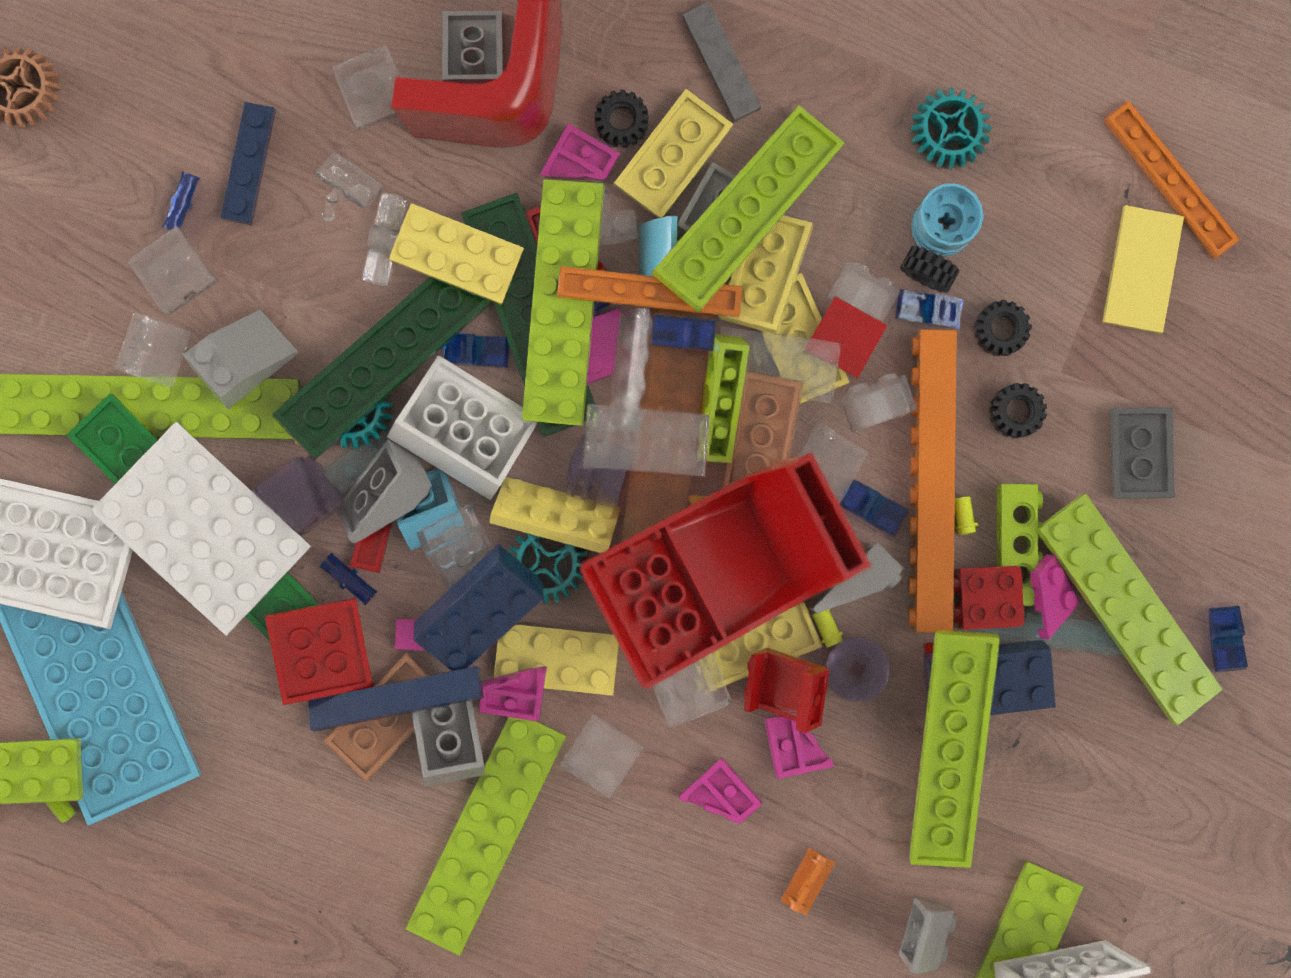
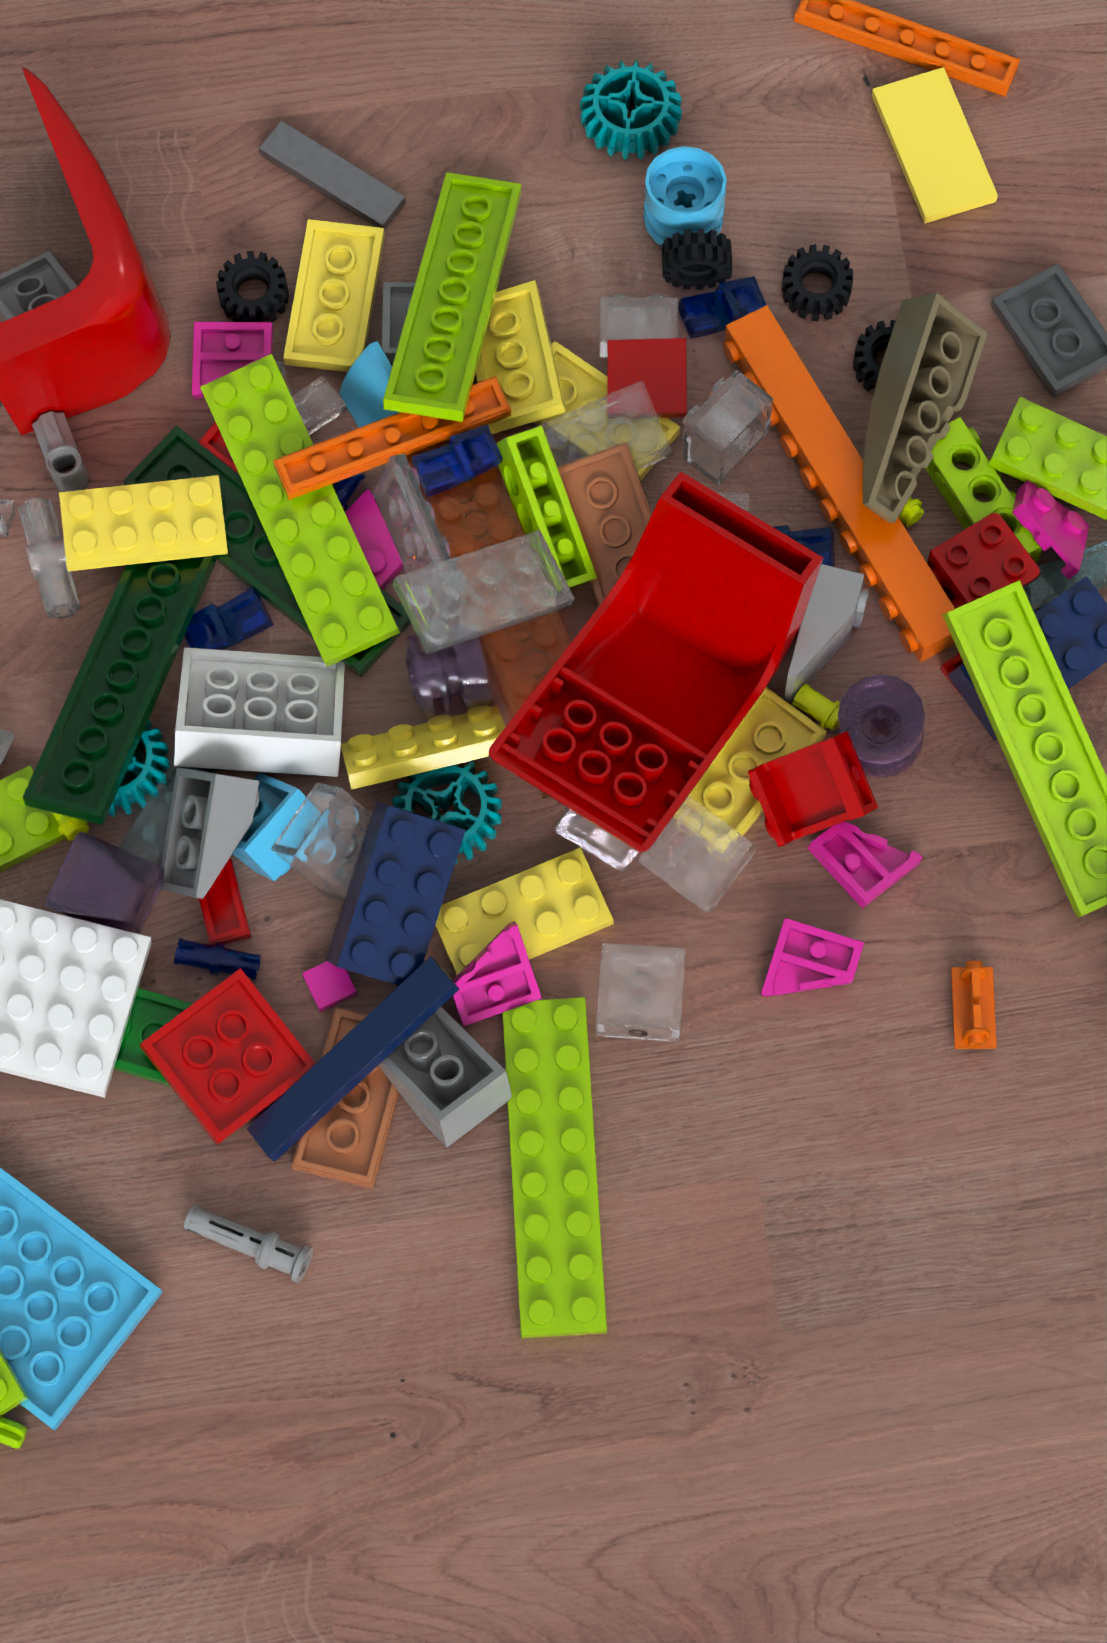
camera: 25 degrees left, 15 degrees down
none -> light grey piece [32,411,89,492]
none -> light grey pin [184,1205,313,1283]
none -> dark tan wedge [863,293,988,523]

